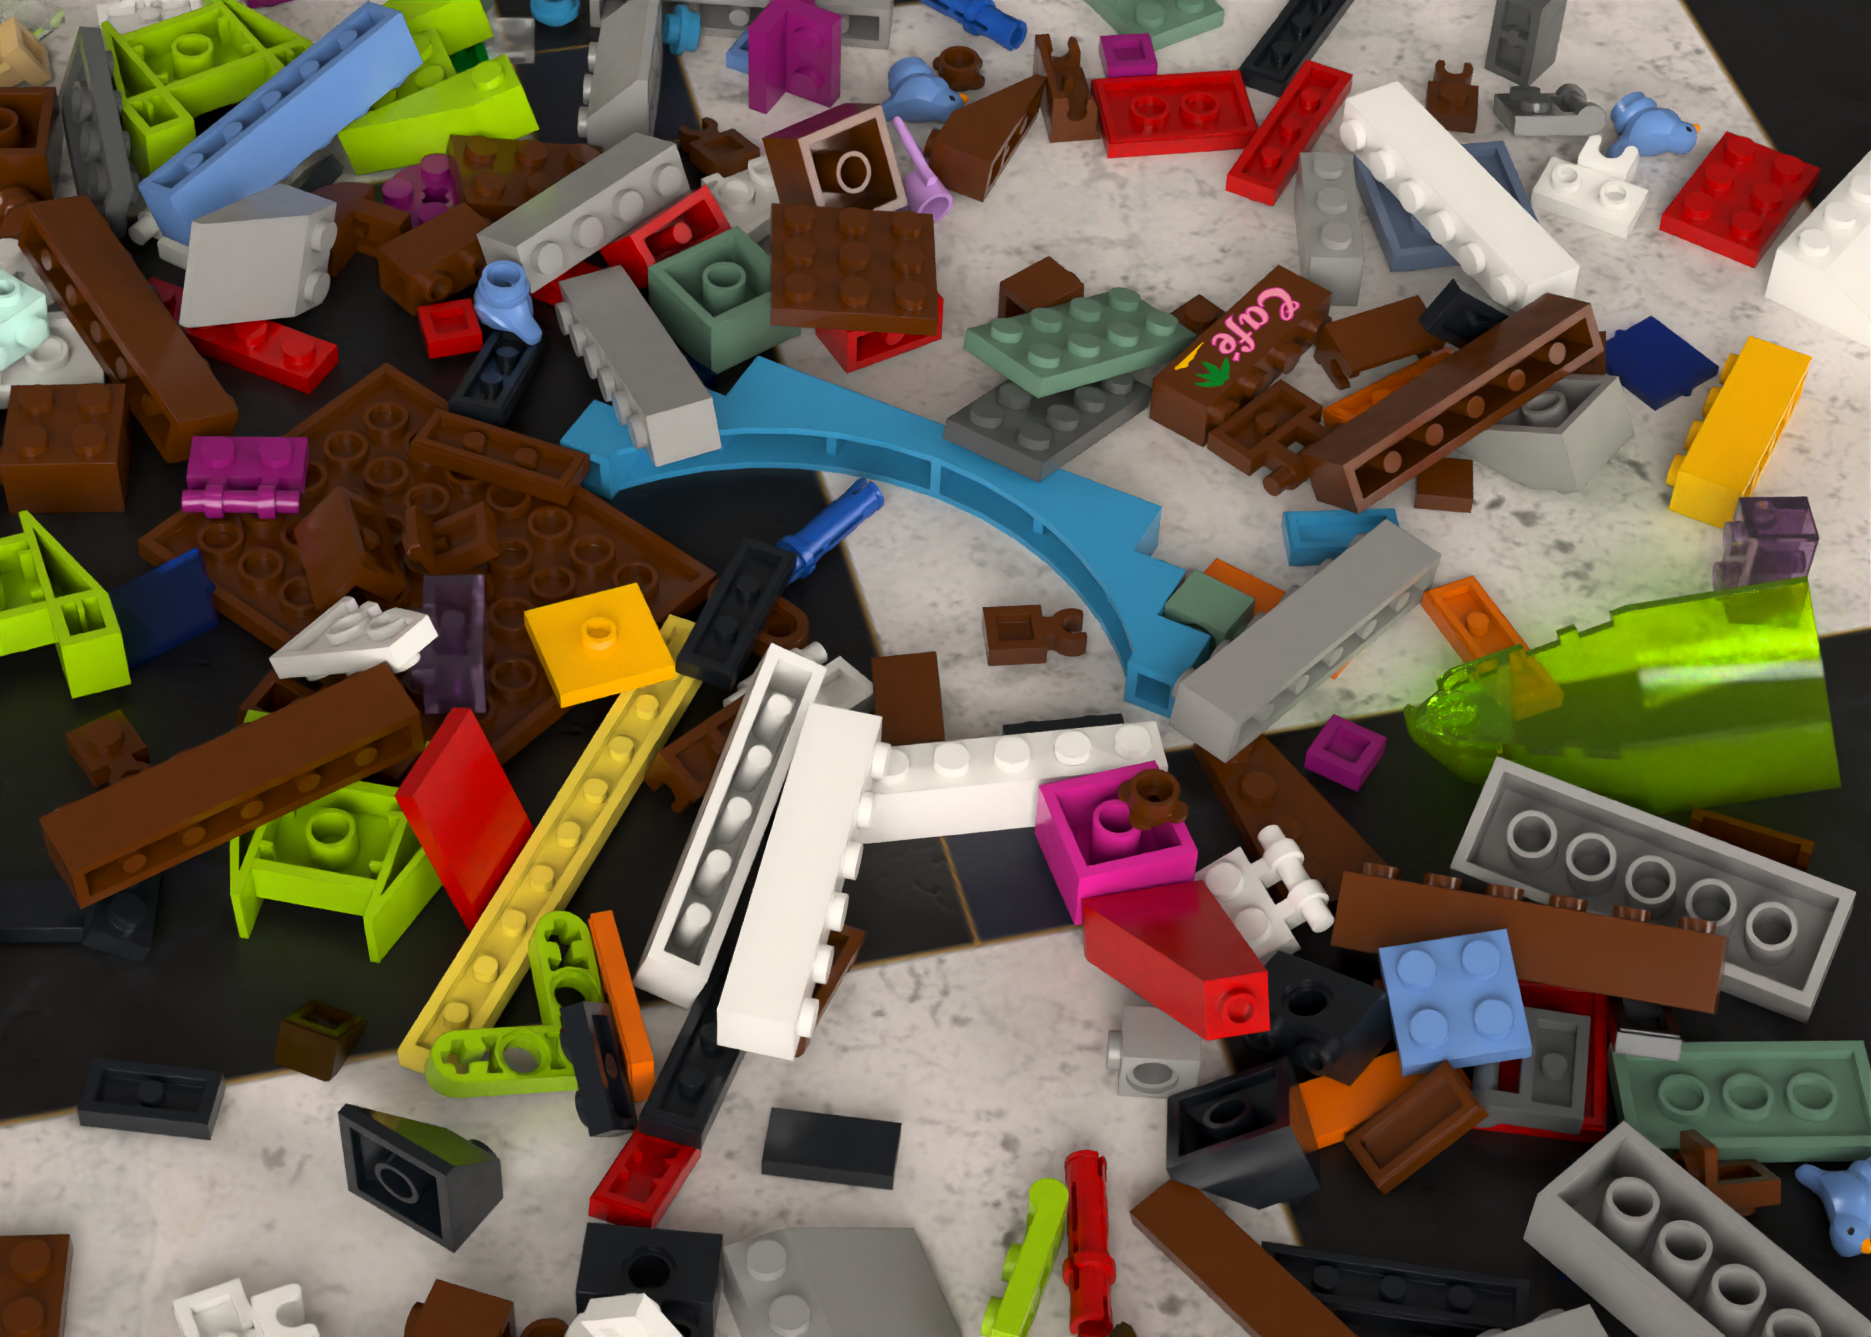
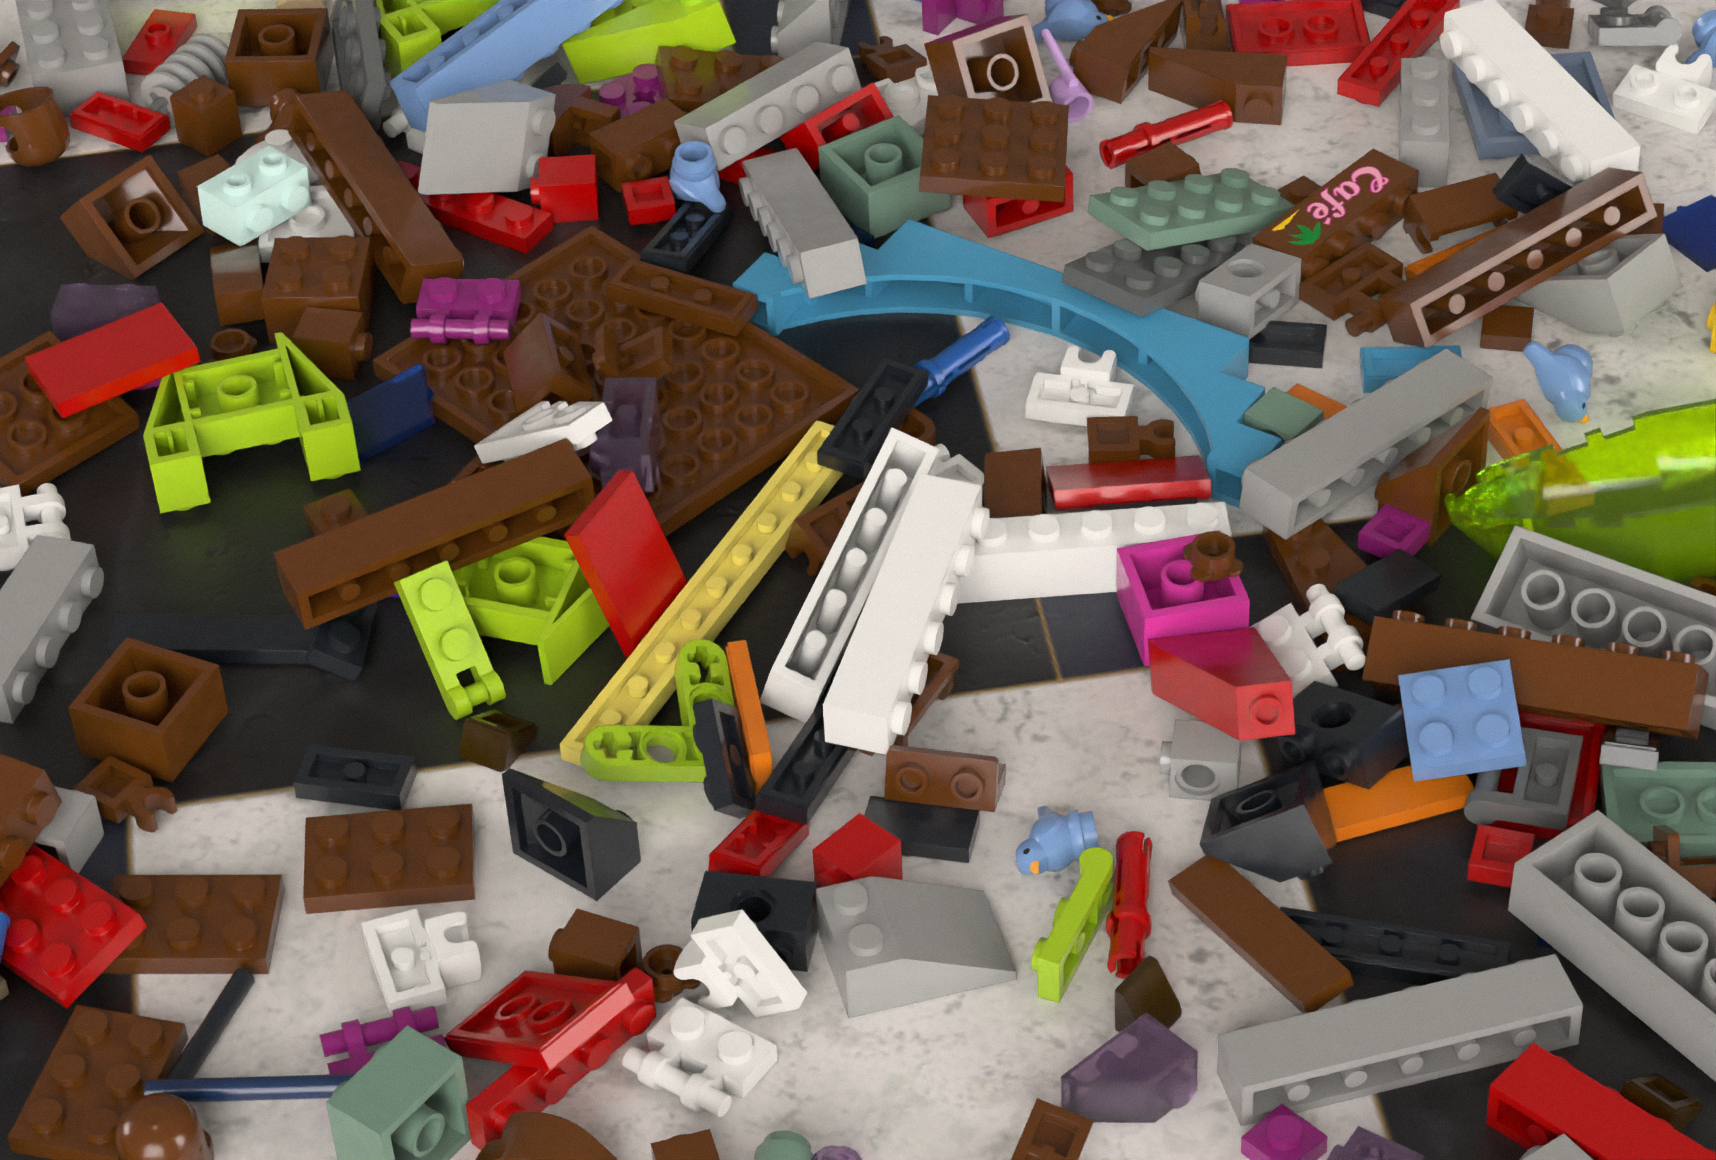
camera: 10 degrees right, 5 degrees down
yellow plate [524,583,675,708] -> none
reddish brown tile [1343,1060,1489,1195] -> none
none -> reddish brown brick [292,307,373,381]
none -> reddish brown plate [303,803,475,914]
none -> lime plate [394,560,506,720]
none -> red brick [530,154,599,223]
none -> red brick [812,813,903,888]
none -> reddish brown bracket [884,745,1006,812]
none -> medium blue animal [1016,806,1099,875]
none -> white plate [1025,345,1134,427]
none -> red tile [1046,455,1212,510]
none -> red pin [1099,100,1233,169]
none -> reddish brown slope [1148,47,1287,125]
none -> light grey brick [1195,243,1301,339]
none -> black tile [1249,320,1327,369]
none -> black tile [1333,548,1441,626]
none -> reddish brown slope [1374,407,1490,547]
none -> red plate [1467,824,1535,888]
none -> medium blue animal [1523,341,1593,423]

